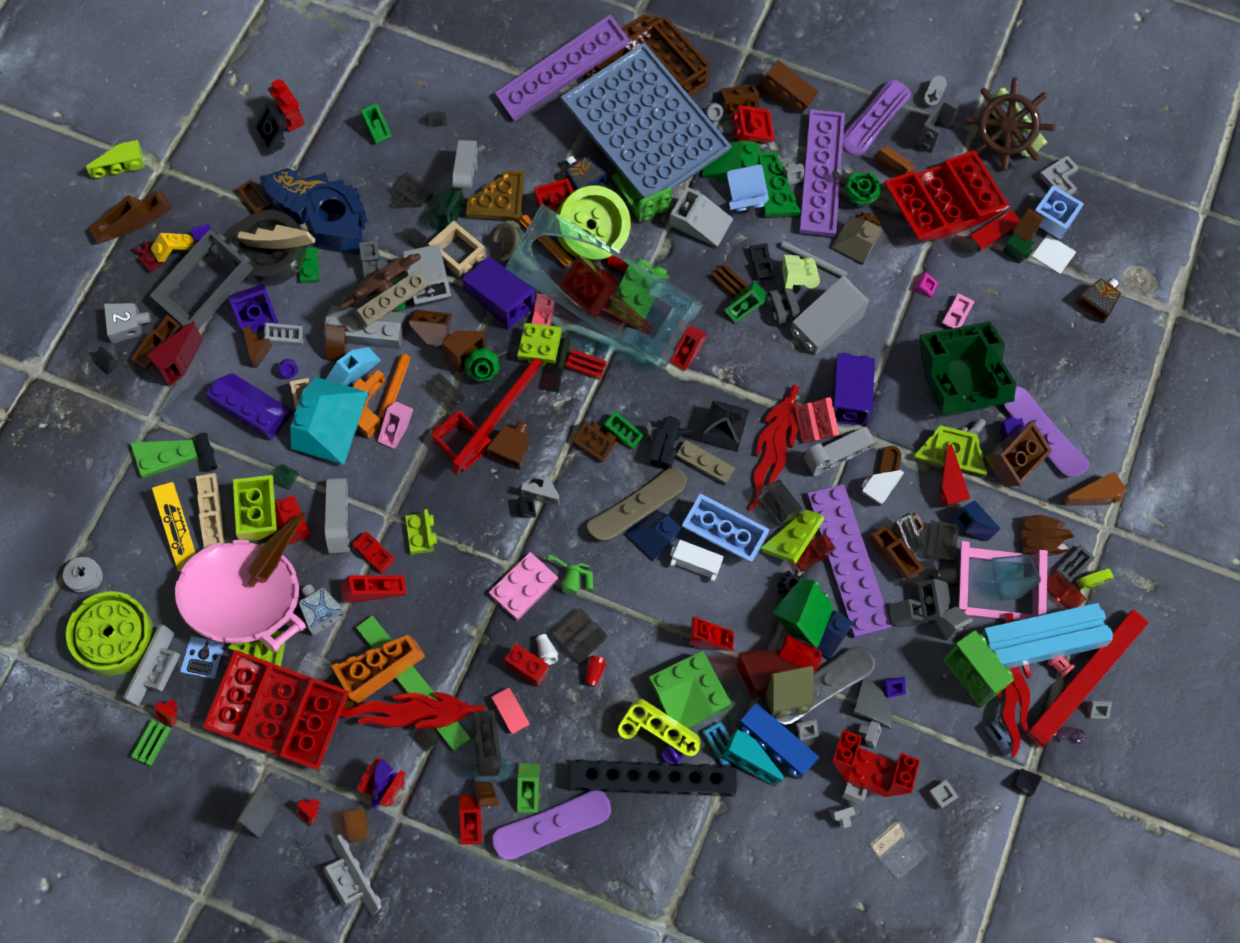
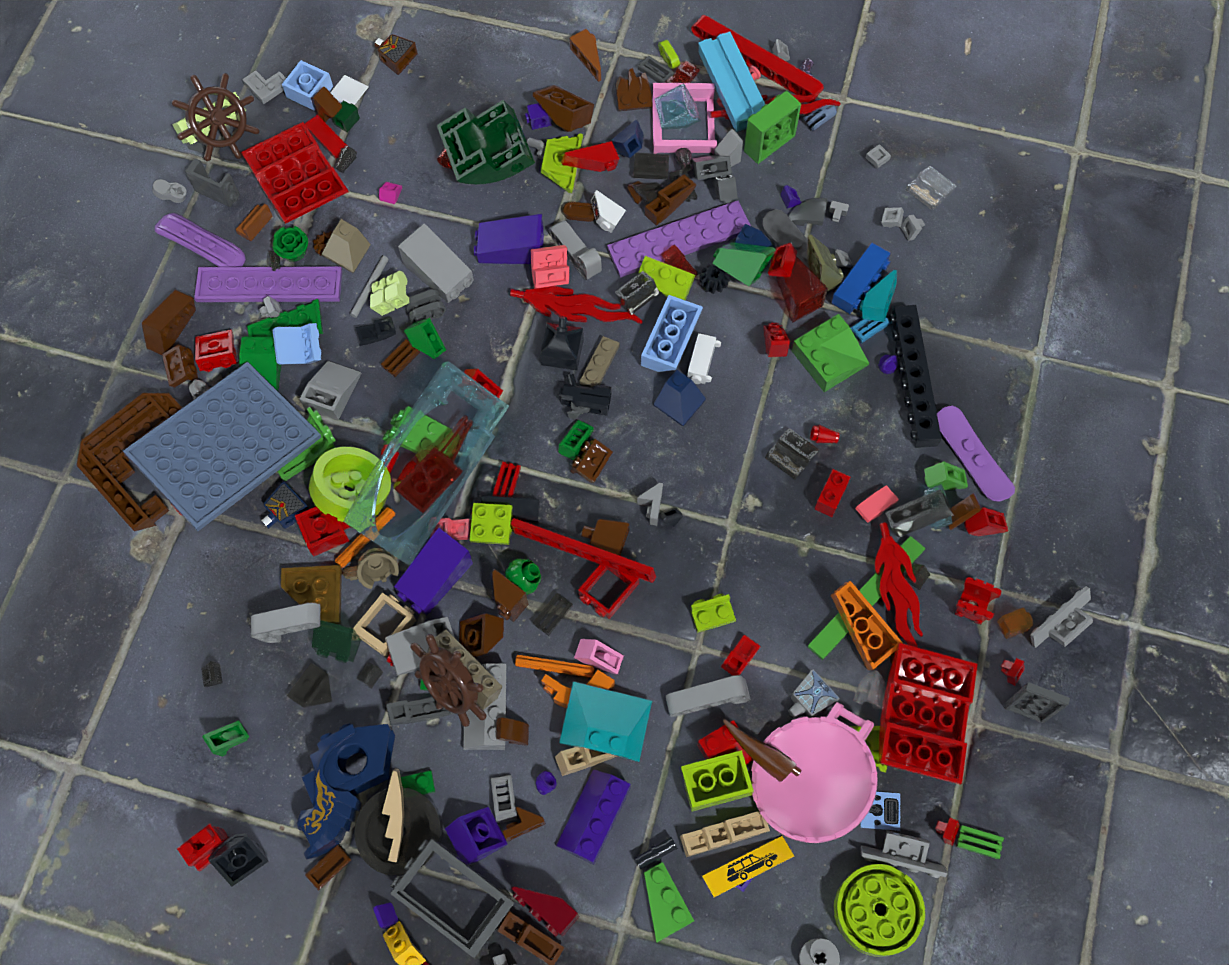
camera: 90 degrees left, 0 degrees up
clear green tile [273,464,299,490] -> none
medium azure slope [326,347,381,386] -> none
red slope [340,575,407,603] -> none
dark purple slope [371,758,397,810] -> none
bright pink plate [489,552,559,621] -> none
medium lavender plate [495,14,630,121] -> none
white cone [536,634,558,665] -> none
bright green piece [547,554,593,595] -> none
dark tan piece [586,467,687,541] -> none
neon yellow beam [618,699,700,756] -> none
red slope [832,729,920,797] -> none
bright pink slope [942,293,975,328] -> none
medium lavender piece [1004,386,1089,477] -> none
black slope [1012,768,1042,797] -> none

